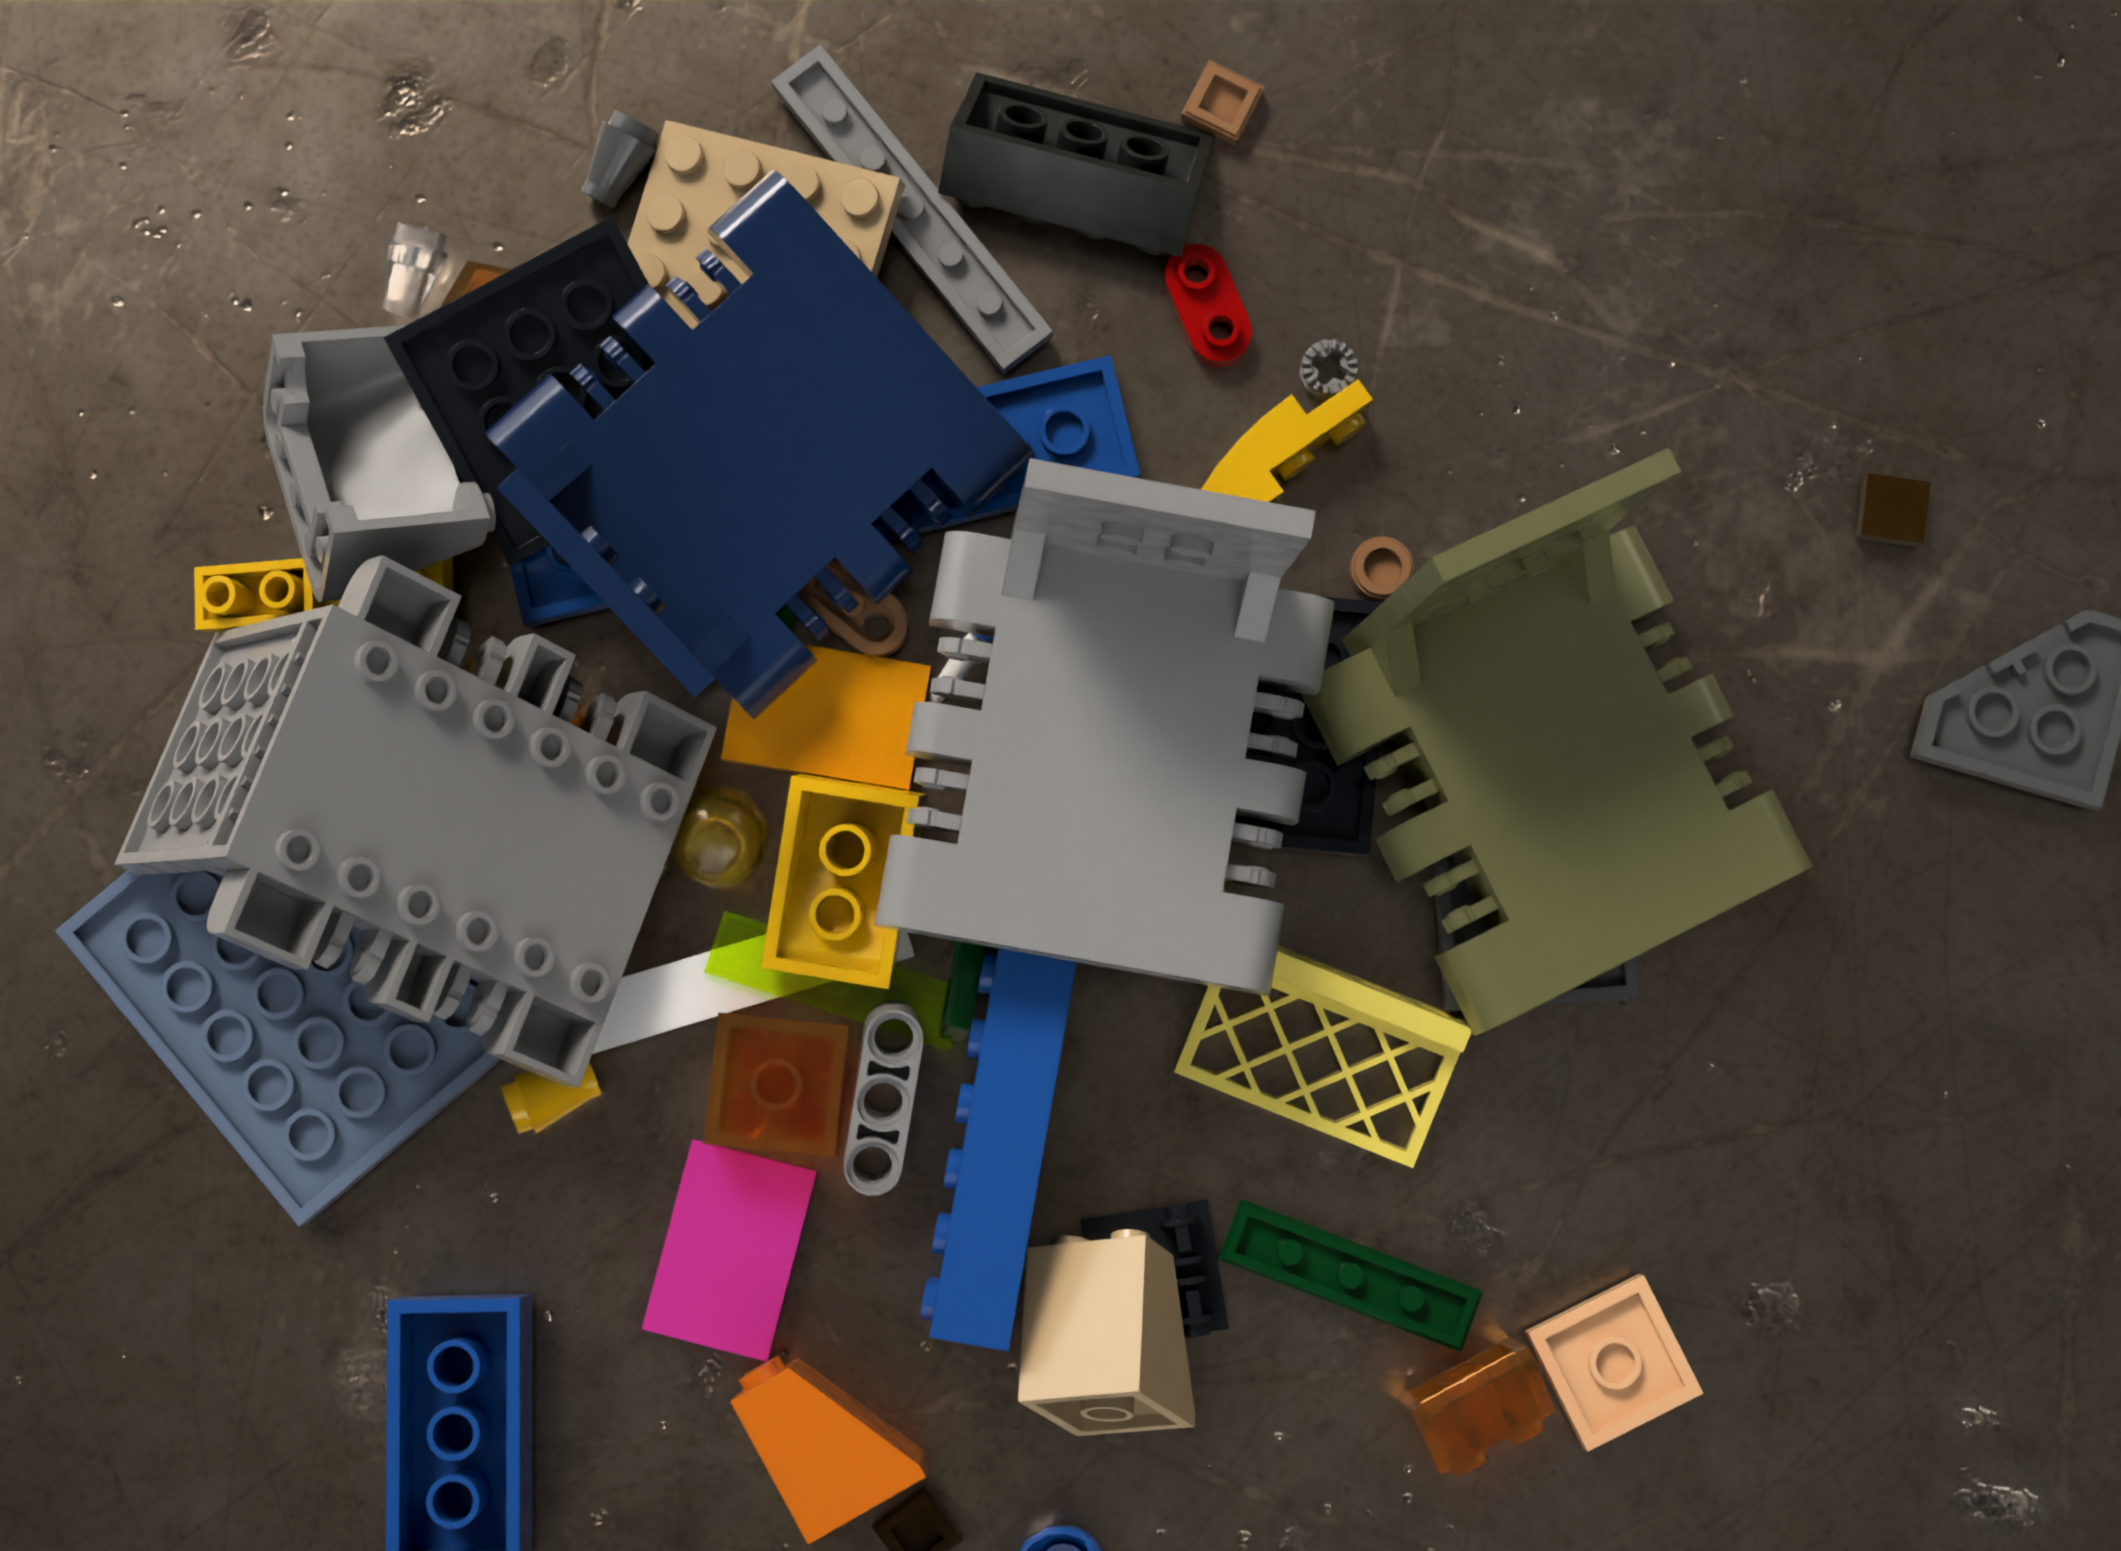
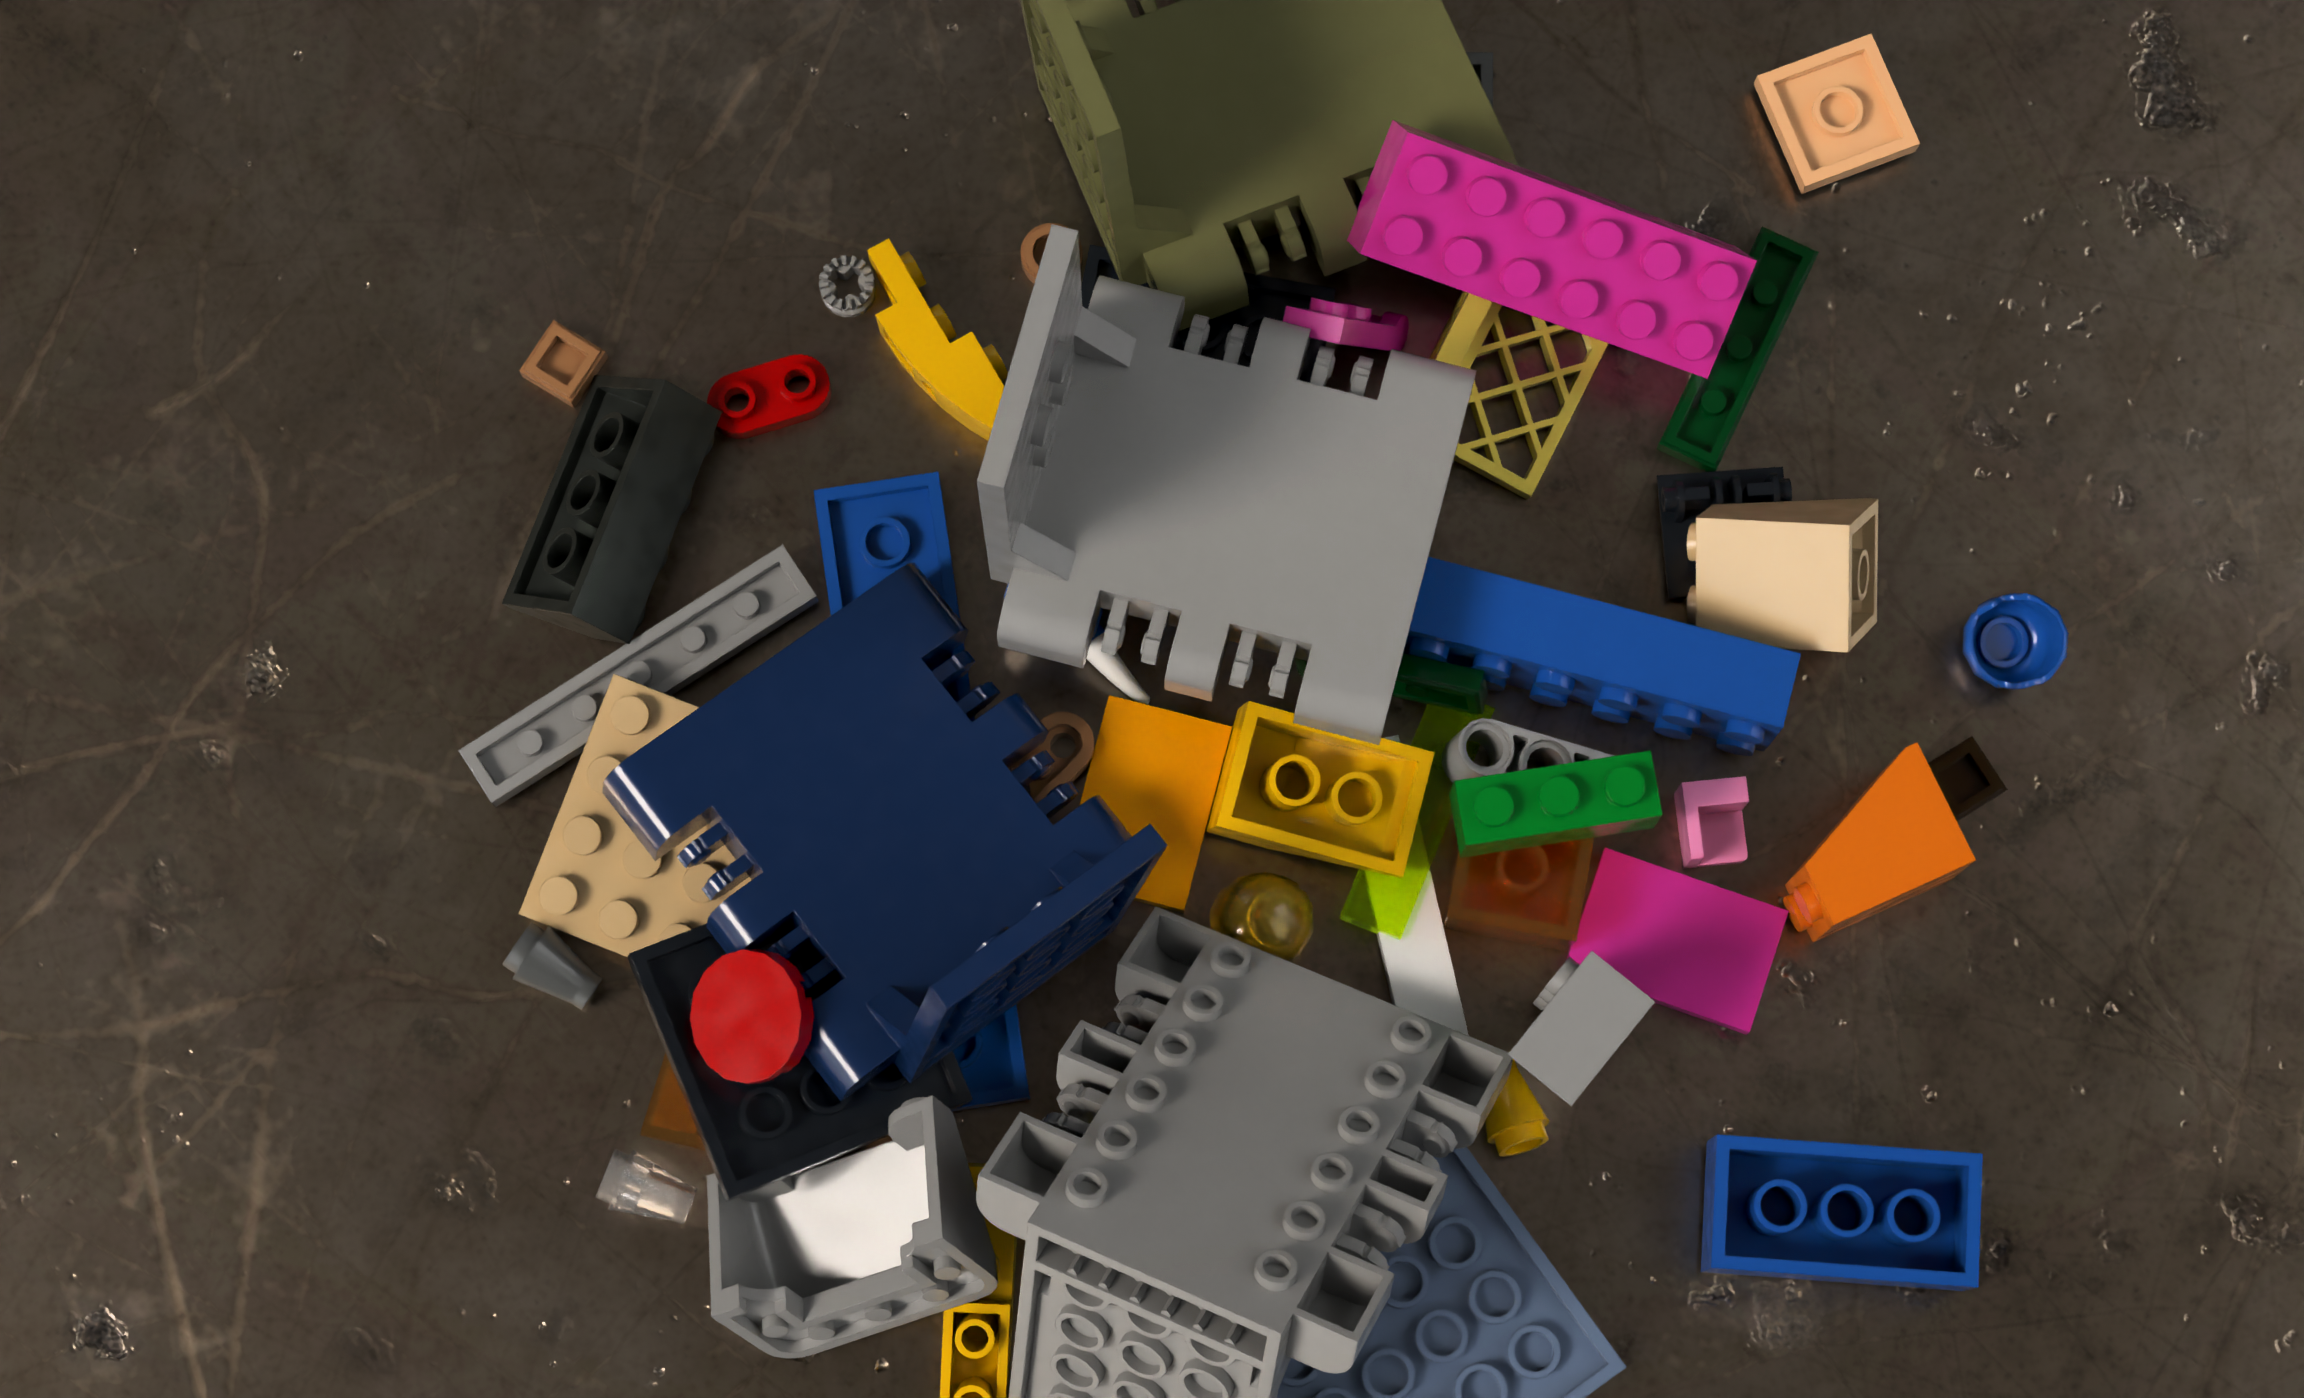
camera: 80 degrees left, 5 degrees down
clear orange slope [1395,1337,1556,1477] -> none
none -> red tile [690,949,814,1084]
none -> dark pink plate [1283,297,1409,351]
none -> dark pink brick [1347,120,1757,379]
none -> green brick [1449,750,1663,858]
none -> light grey wedge [1508,951,1655,1106]
none -> bright pink panel [1674,776,1749,869]

